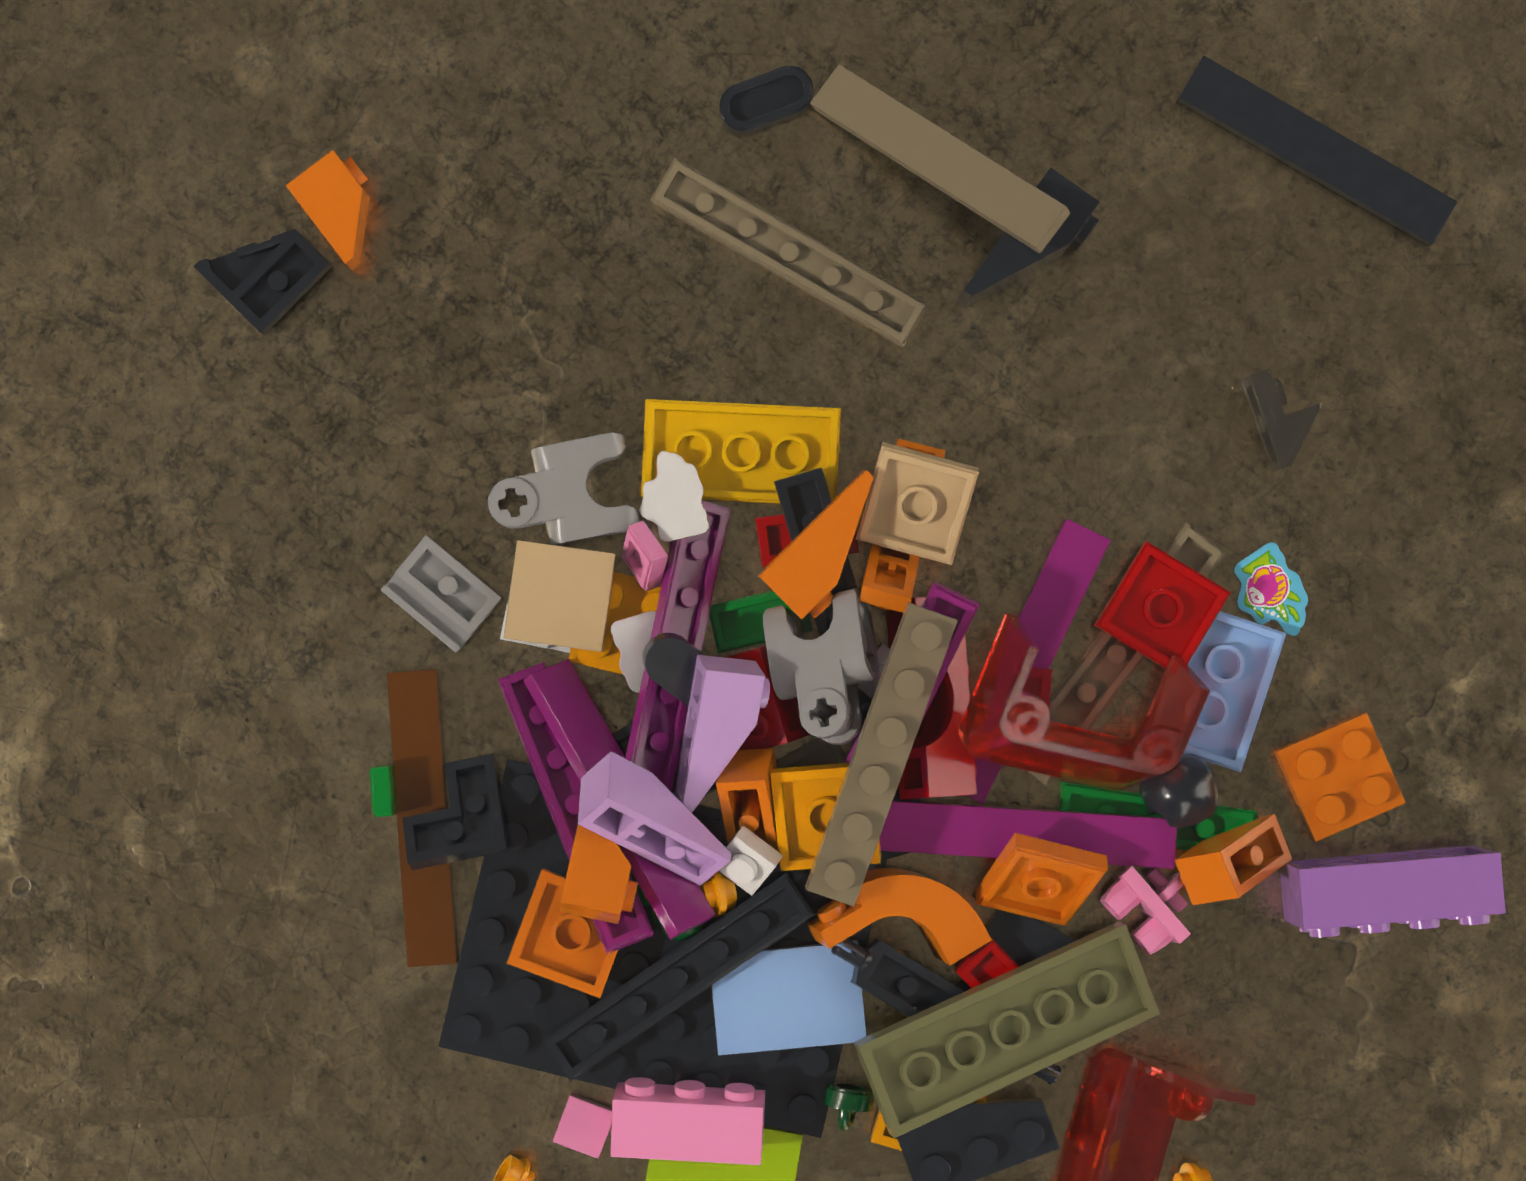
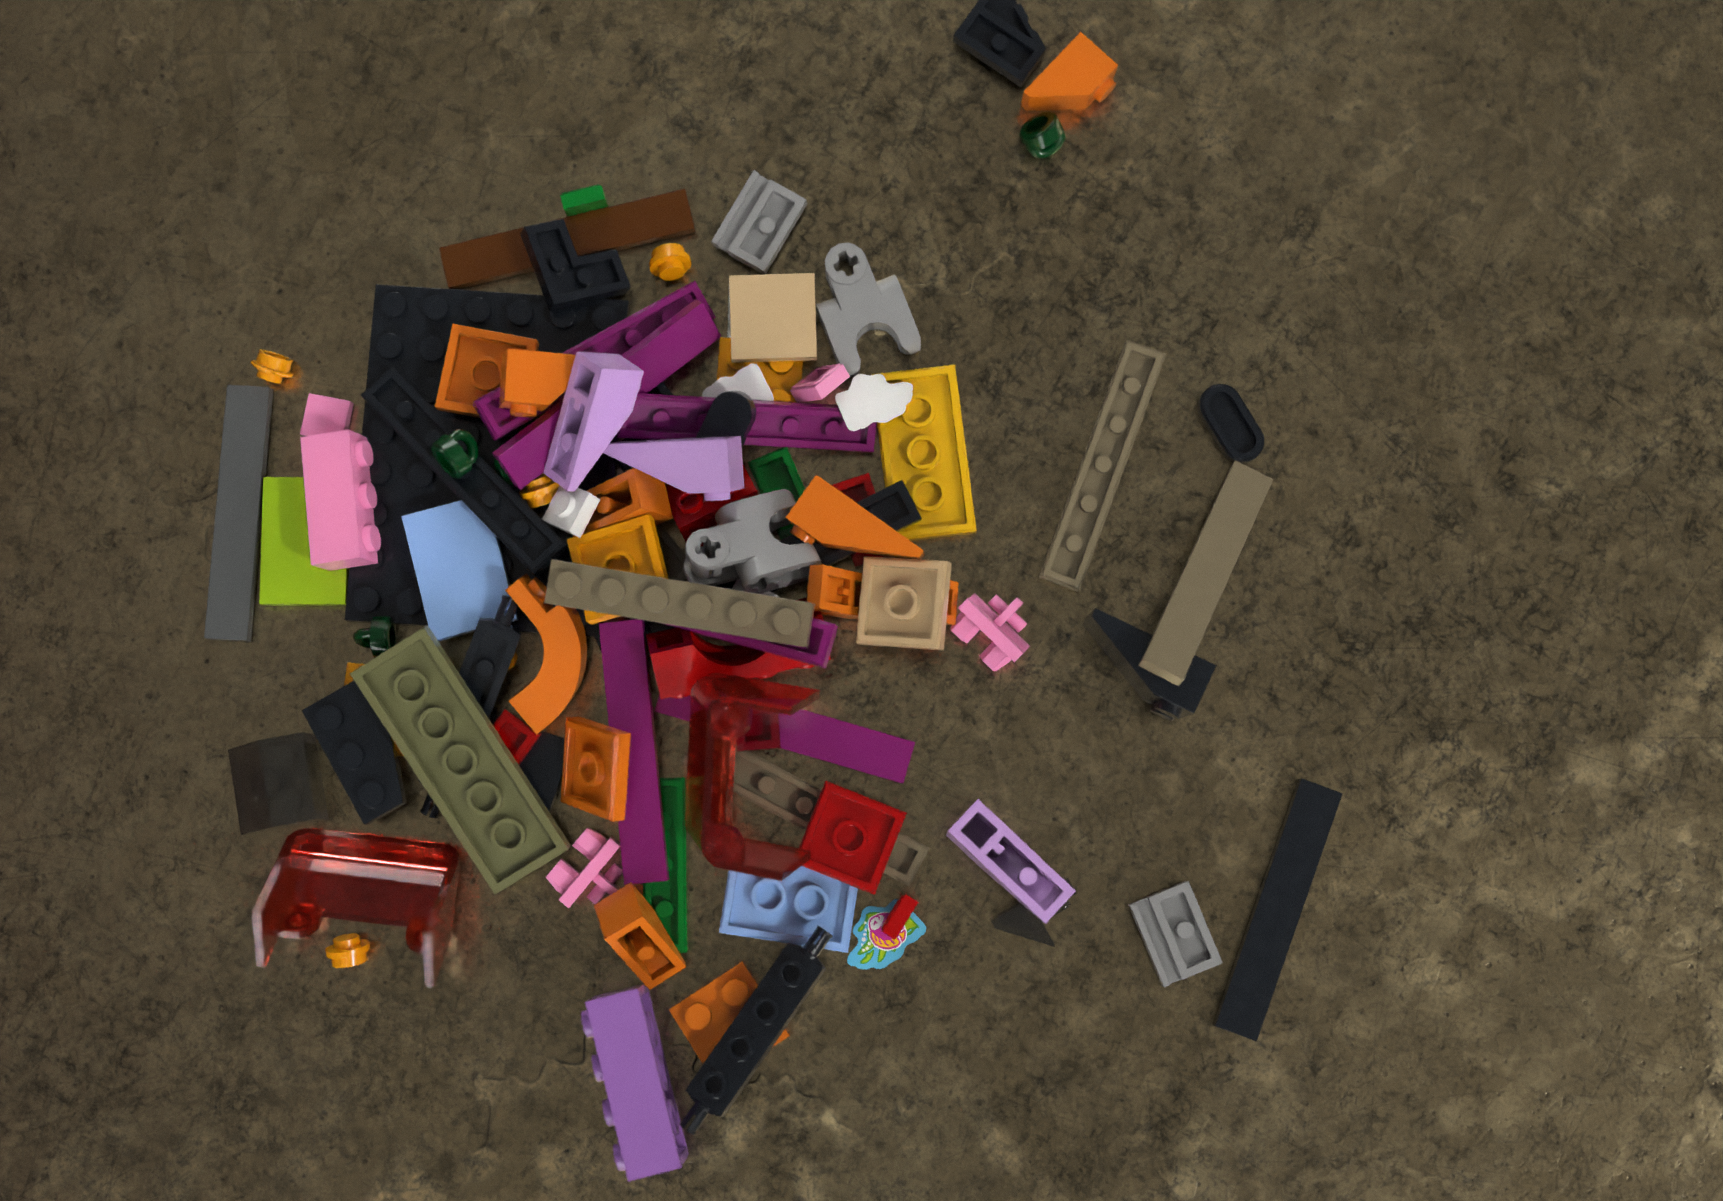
camera: 85 degrees right, 5 degrees down
black hair [1140,753,1220,828] -> none
none -> dark green tile [431,429,479,479]
none -> light orange plate [649,243,692,281]
none -> black plate [679,925,833,1135]
none -> red tile [881,893,919,940]
none -> lavender slope [946,799,1076,924]
none -> bright pink hips [950,593,1030,672]
none -> dark green tile [1019,112,1066,159]
none -> light grey plate [1128,881,1223,987]

